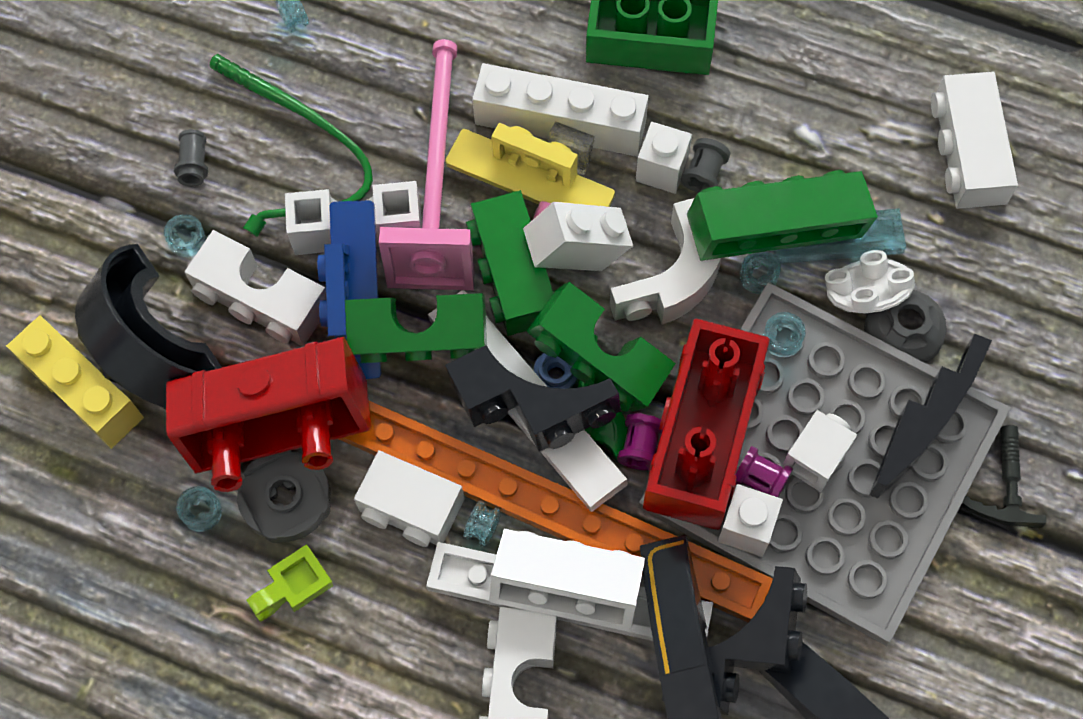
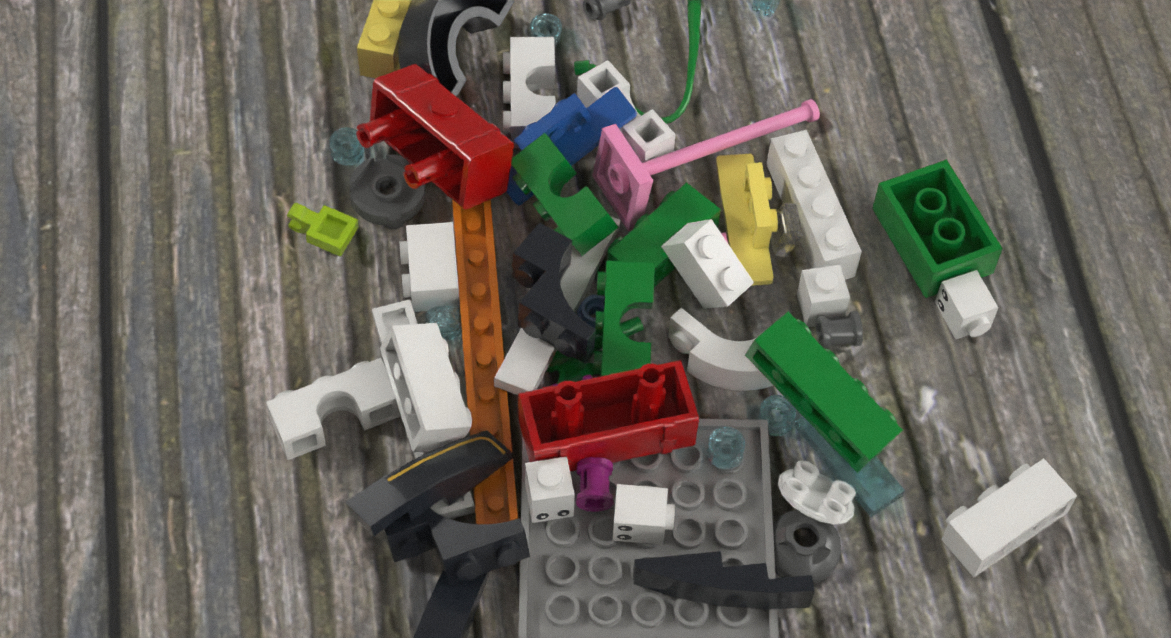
camera: 55 degrees right, 10 degrees down
none -> white brick [935,270,998,339]

